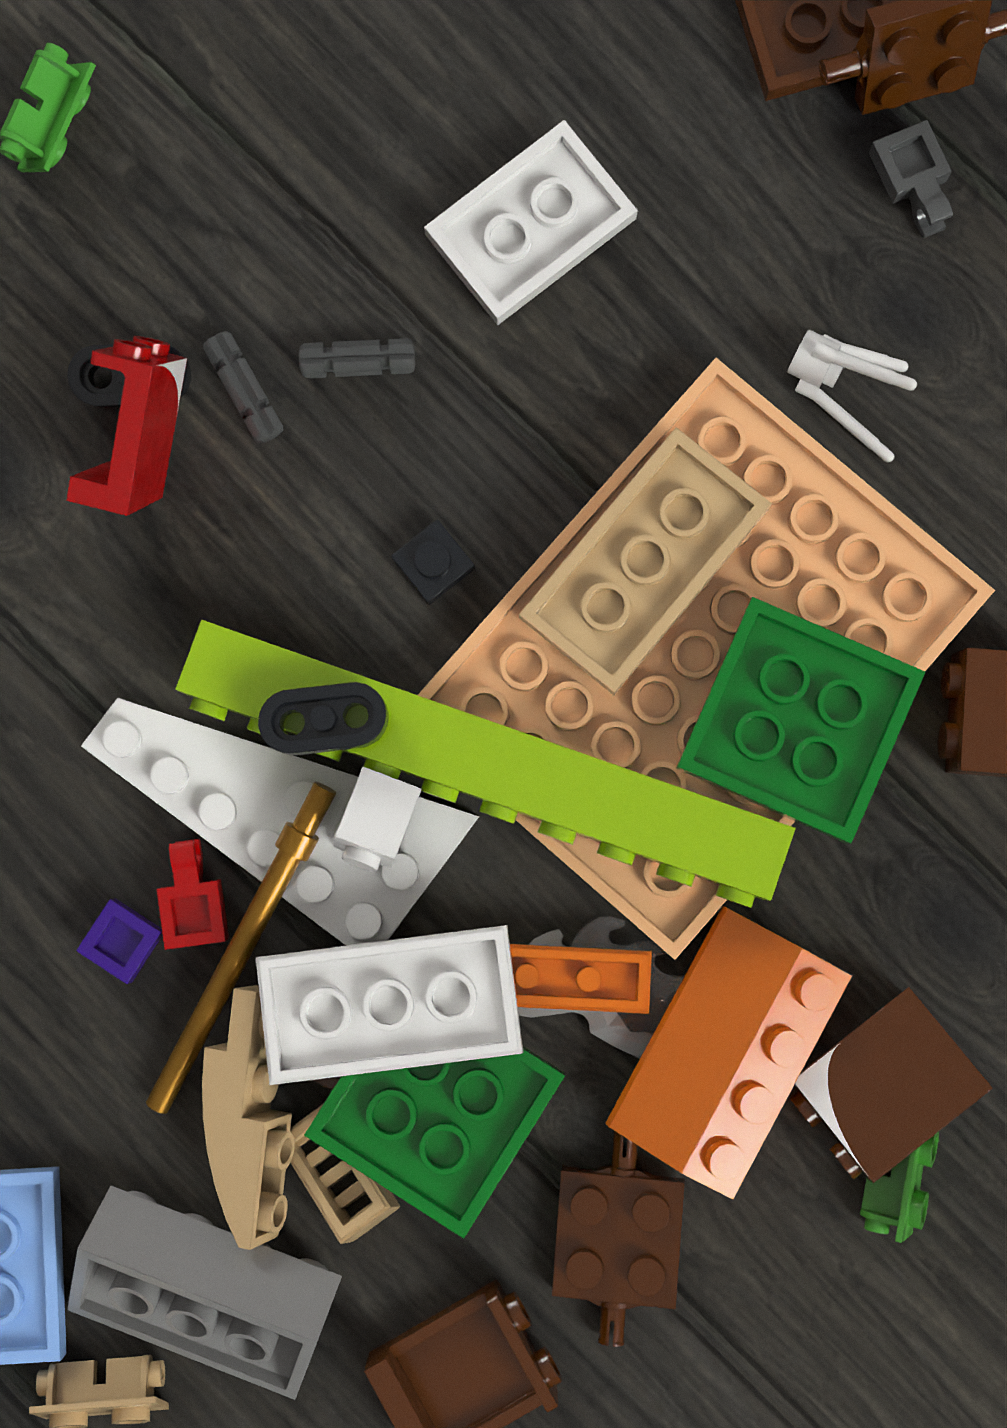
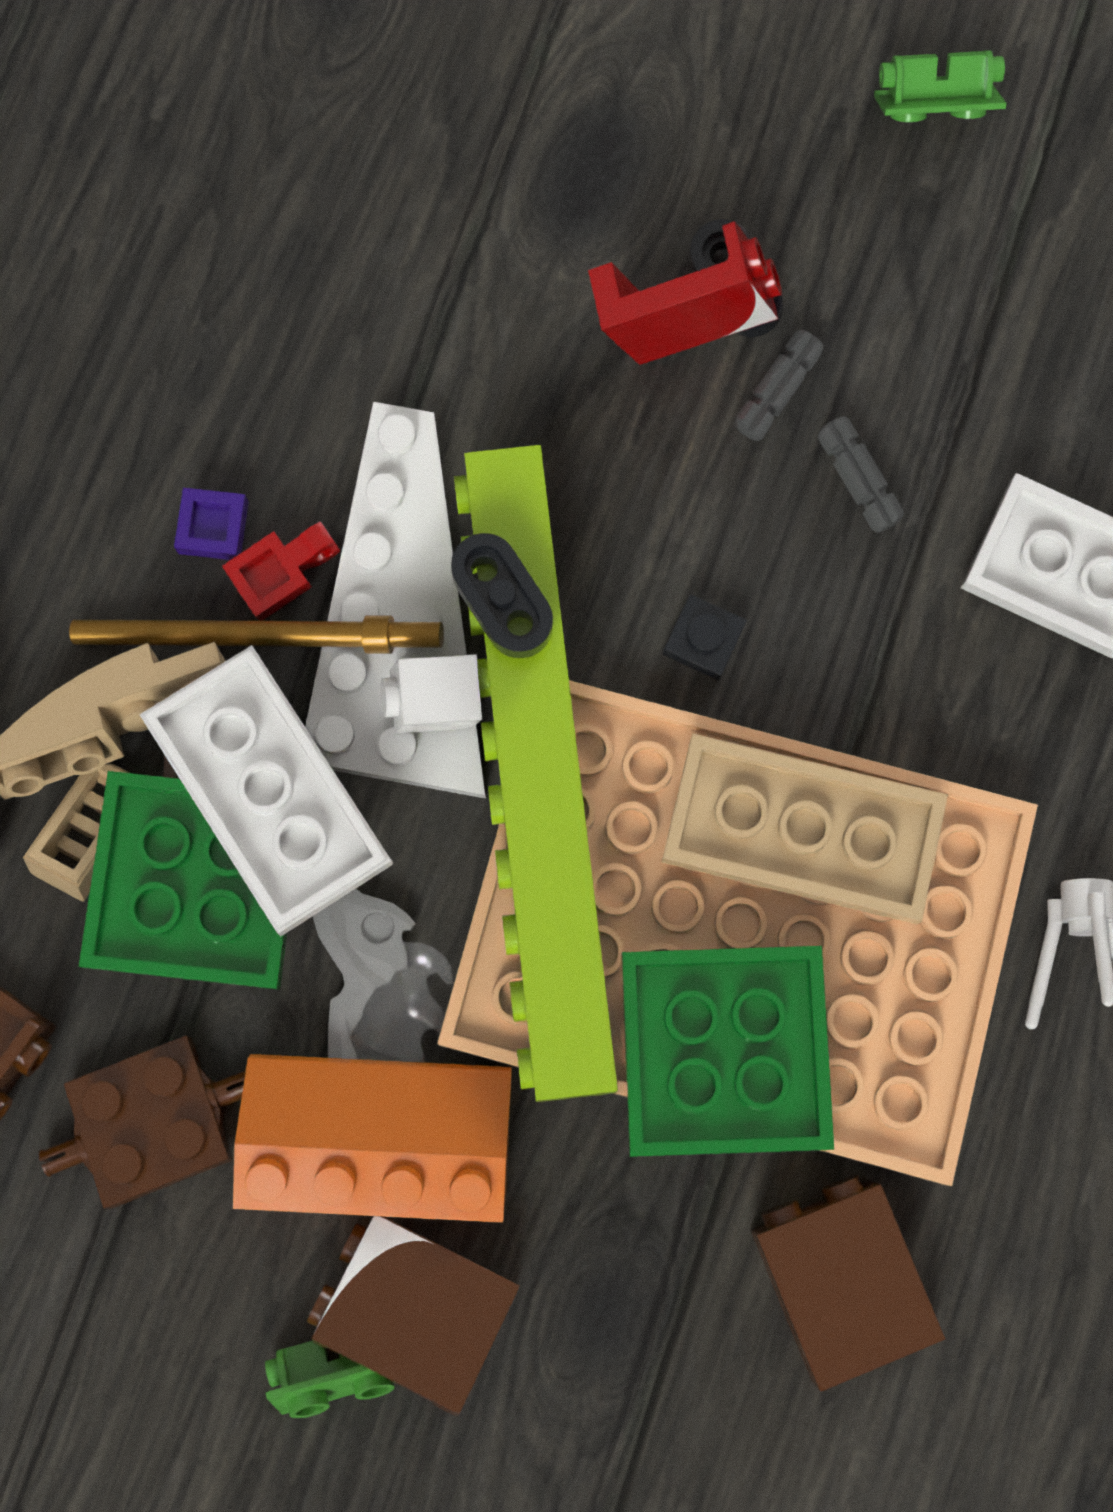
camera: 60 degrees right, 5 degrees down
orange tile [510,944,652,1014] -> none

